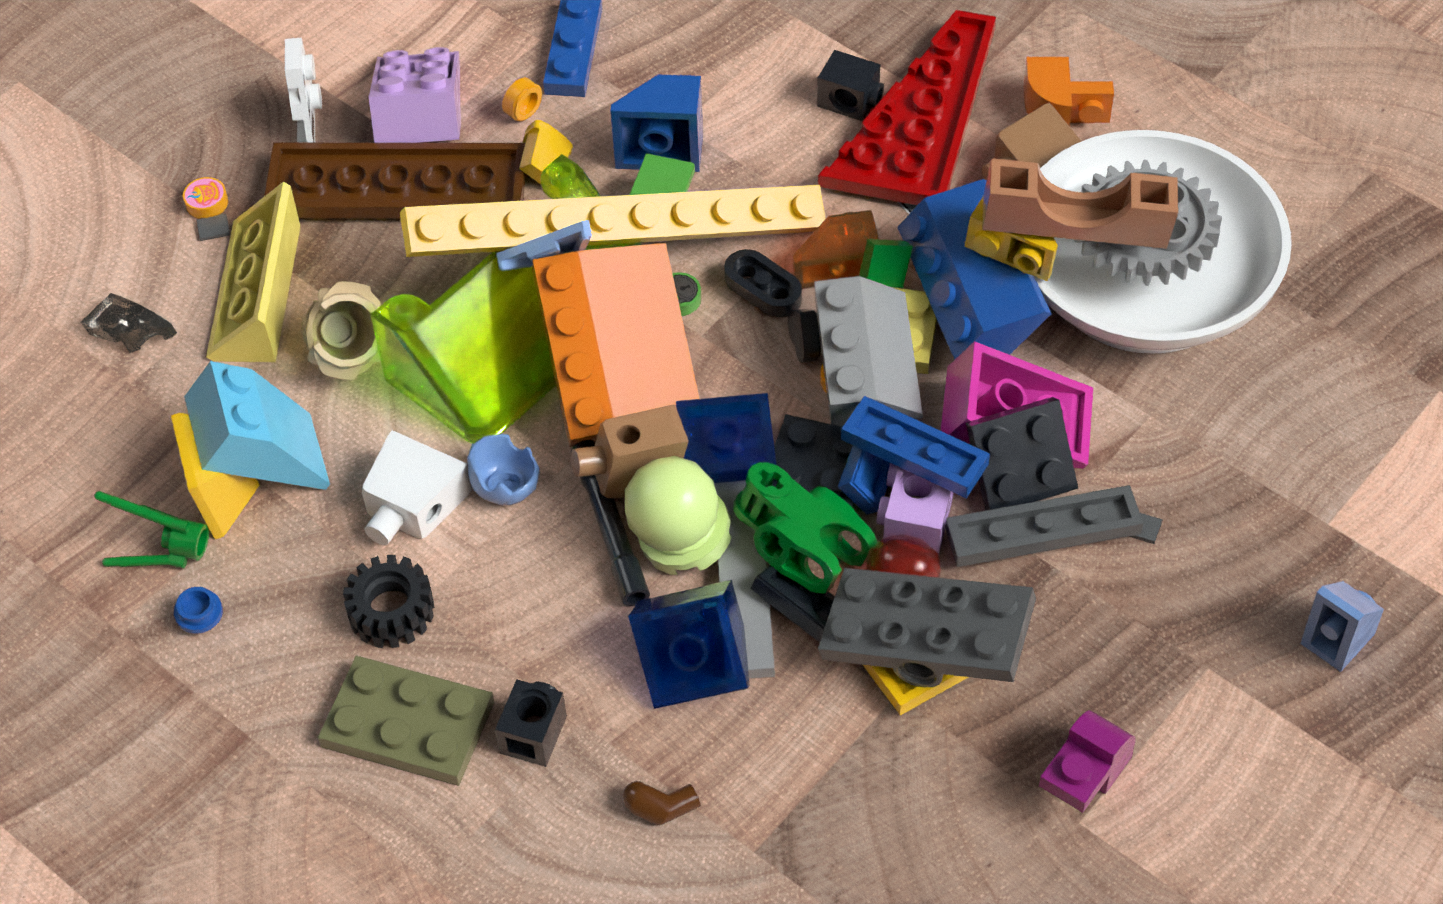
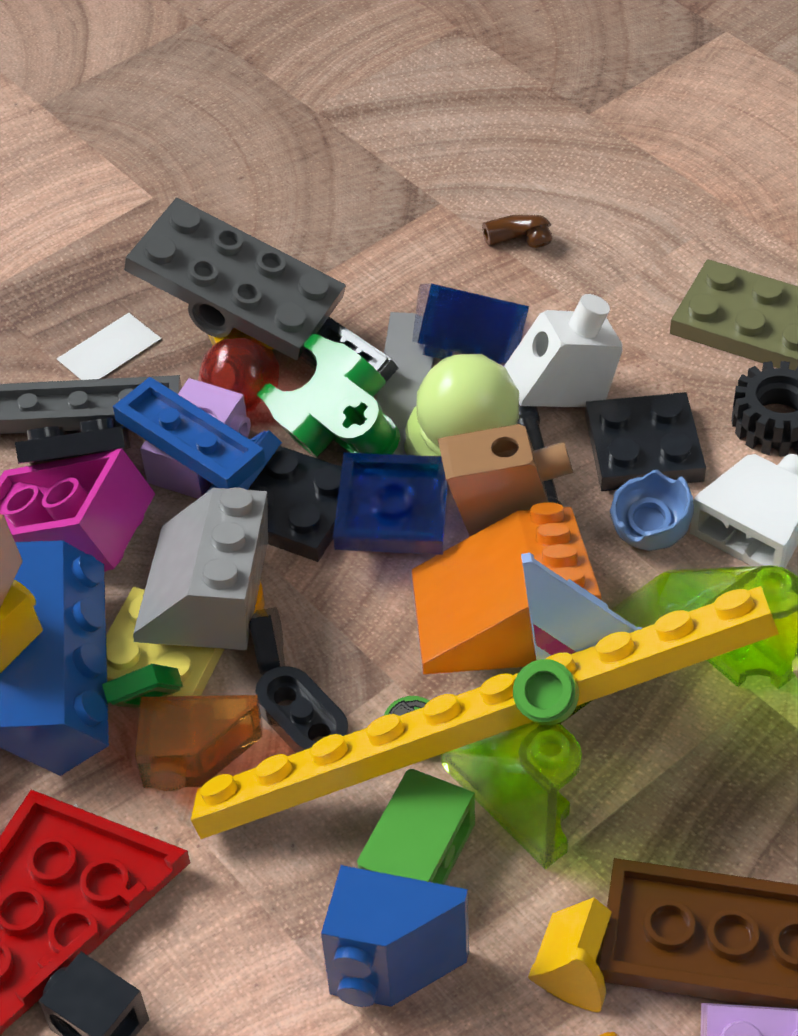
camera: 170 degrees left, 5 degrees down
black brick [495,679,567,767] -> none
magenta brick [1039,710,1136,813] -> none
none -> white sticker [57,313,162,380]
none -> white torso [504,294,623,407]
none -> bright green tile [513,659,579,725]
none -> black plate [585,392,706,491]

